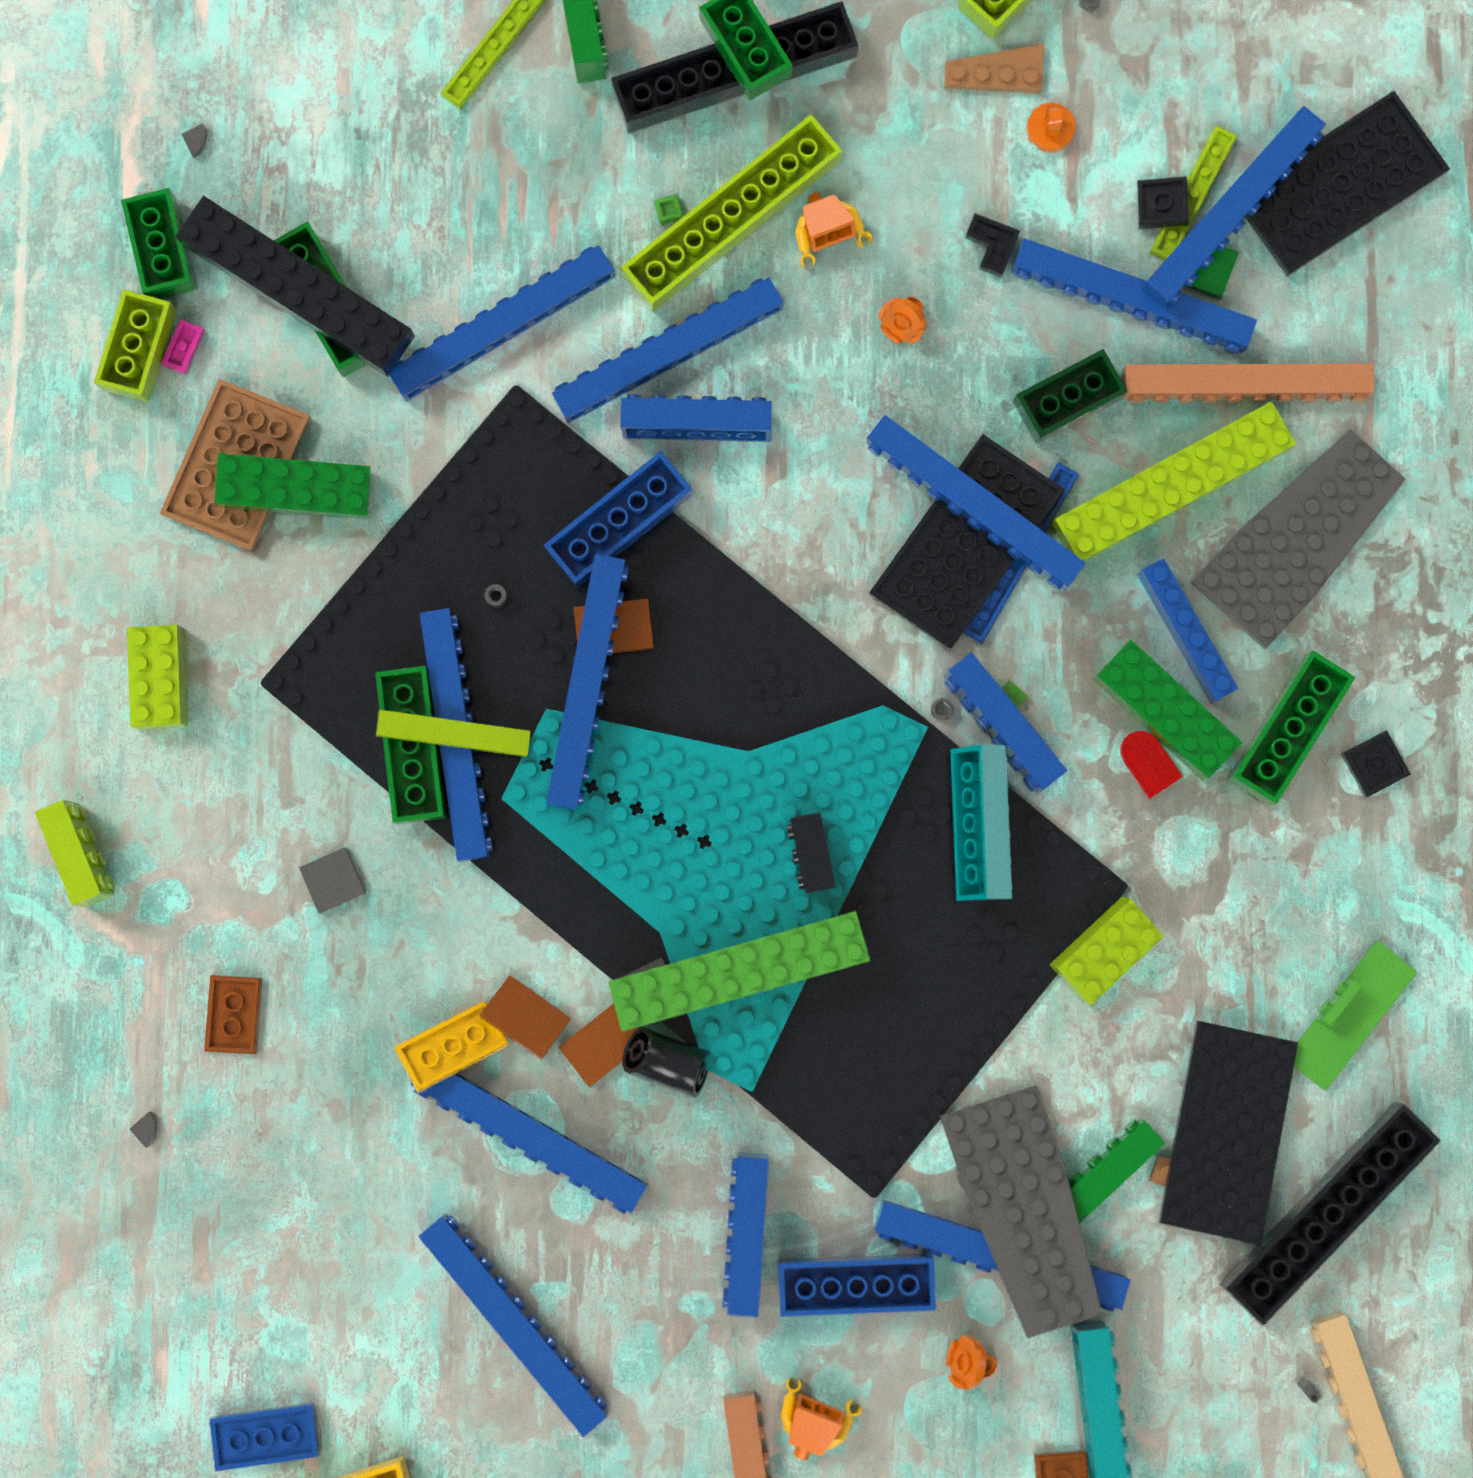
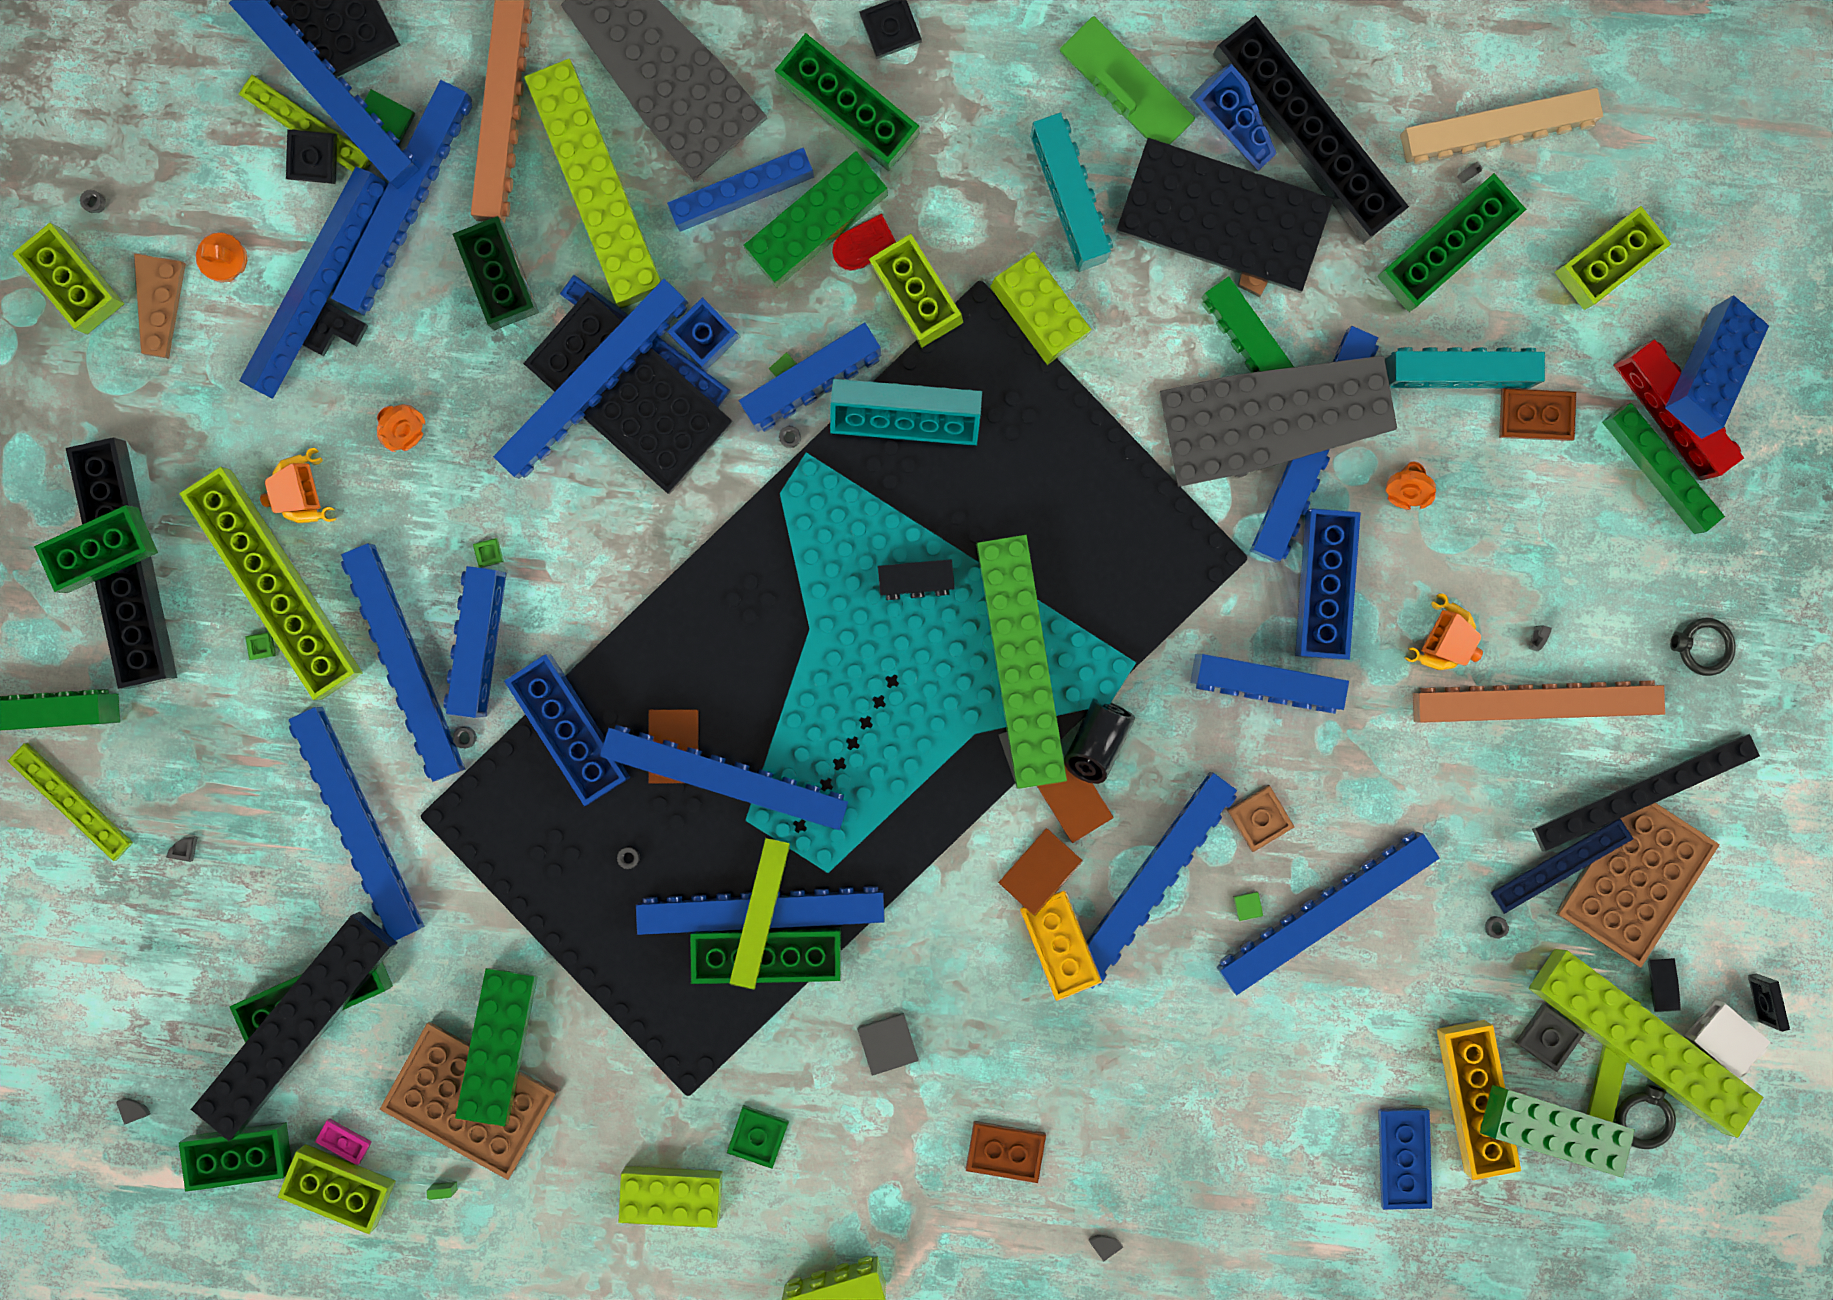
camera: 90 degrees left, 5 degrees up
none -> dark grey tile [166,837,198,862]
none -> blue brick [239,166,388,399]
none -> bright green tile [427,1181,458,1200]
none -> dark grey axle [453,727,477,749]
none -> bright green tile [473,538,504,568]
none -> blue brick [667,297,740,371]
none -> green tile [727,1105,789,1169]
none -> lime brick [869,233,963,348]
none -> teal brick [1030,112,1113,272]
none -> blue wedge [1189,64,1277,171]
none -> medium nougat tile [1227,785,1295,852]
none -> bright green tile [1233,891,1263,921]
none -> green brick [1377,173,1527,312]

